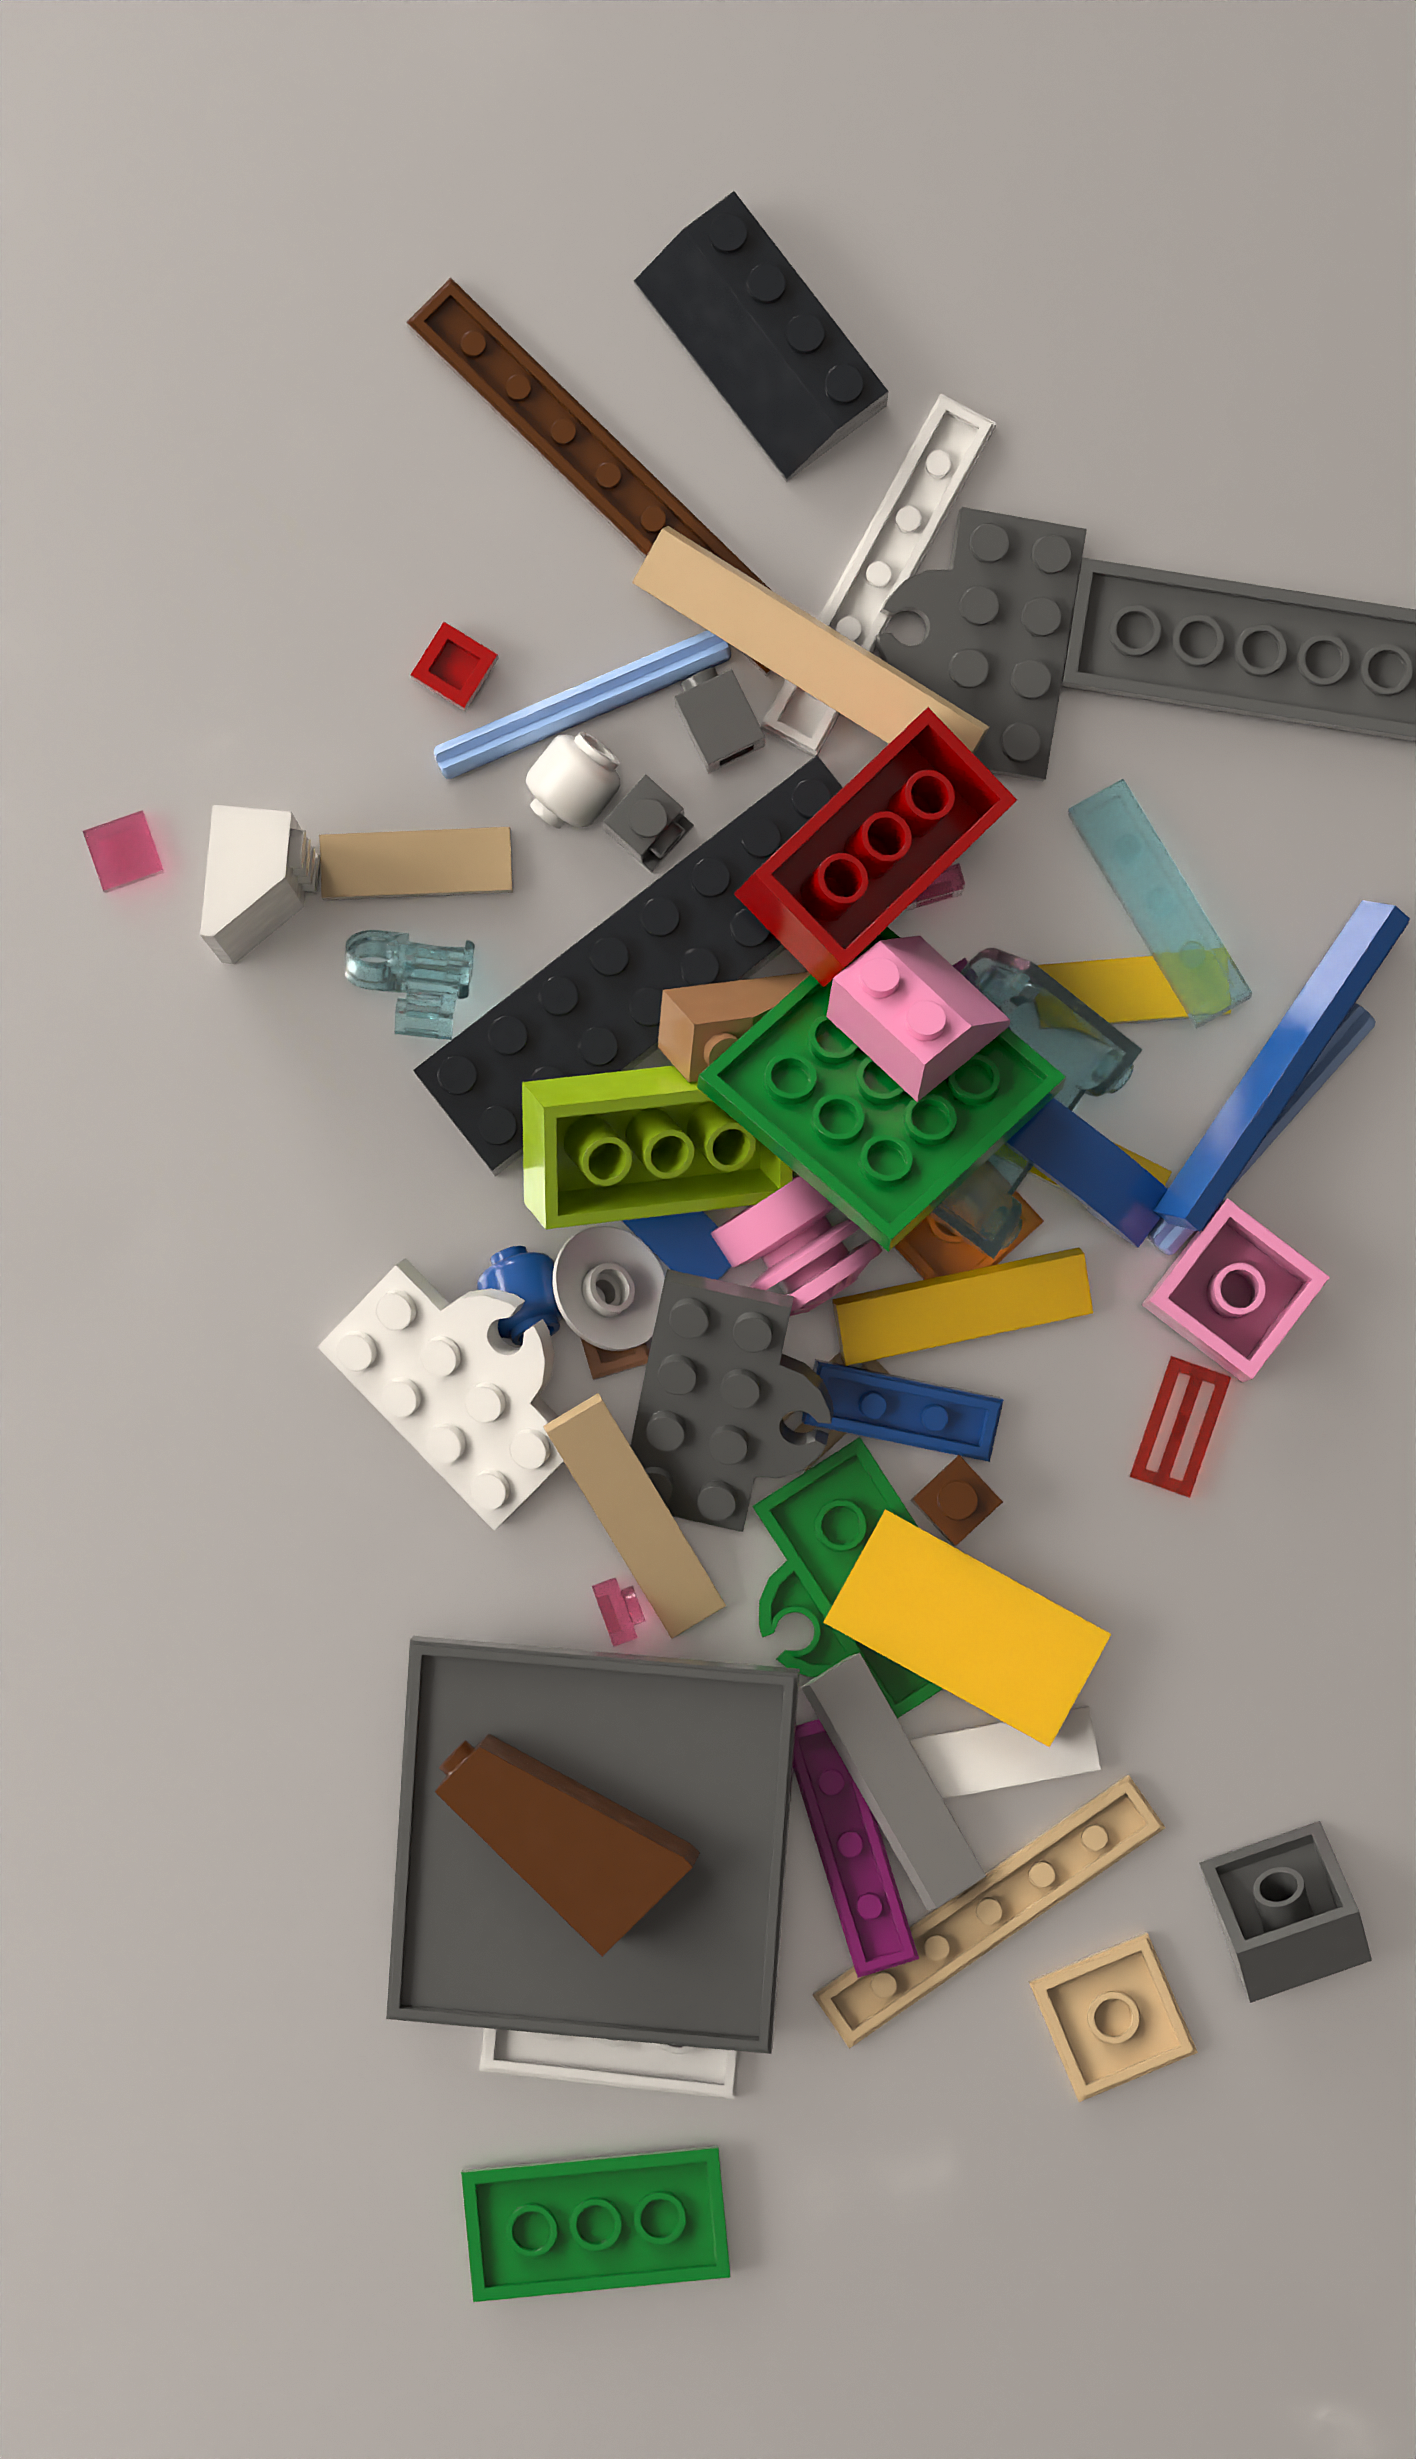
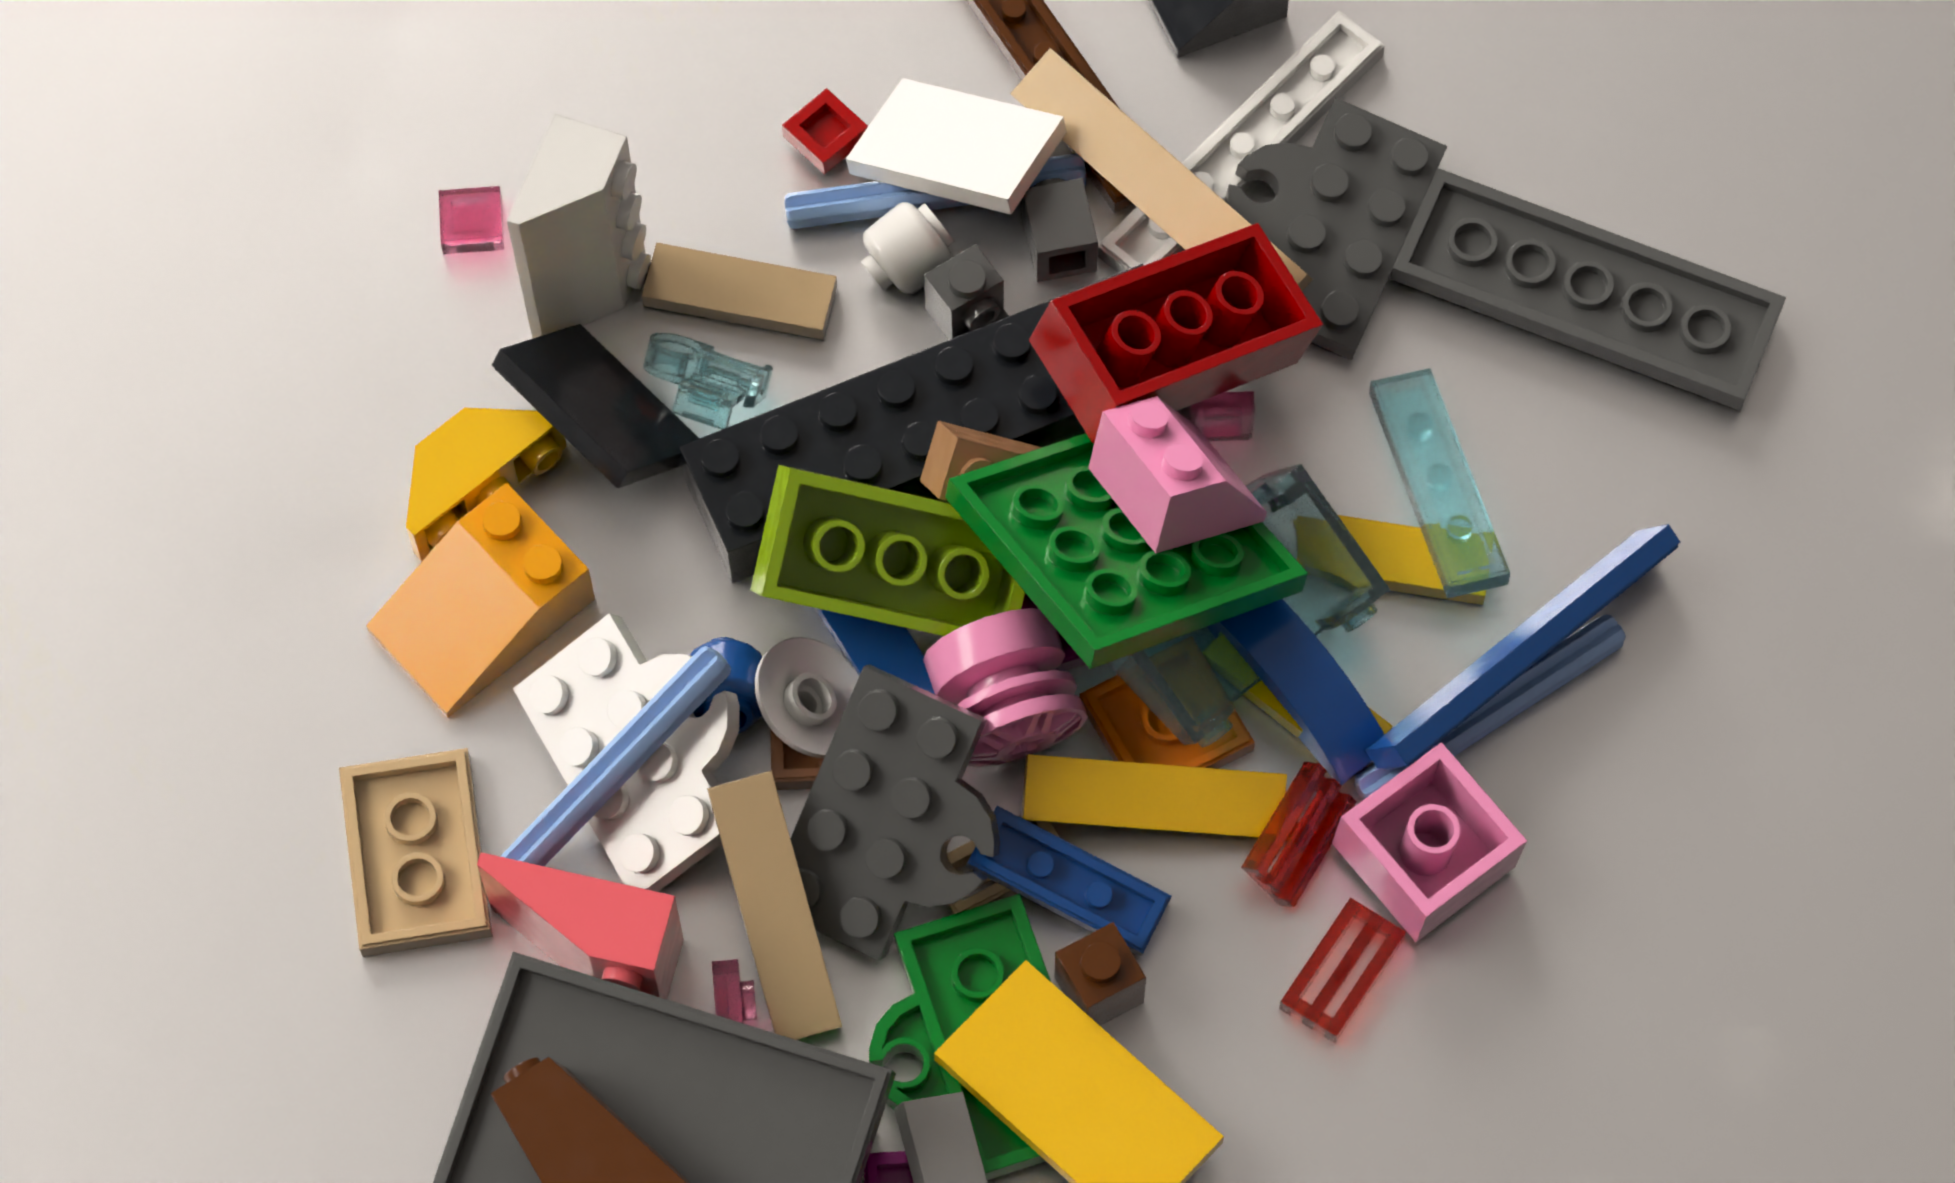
camera: 10 degrees right, 20 degrees down
none -> tan tile [339,748,493,957]
none -> light orange slope [366,483,595,718]
none -> yellow slope [406,407,567,562]
none -> coral slope [477,852,684,999]
none -> black tile [492,324,699,489]
none -> light blue axle [500,646,731,866]
none -> white tile [846,78,1066,215]
none -> clear red tile [1241,761,1357,907]

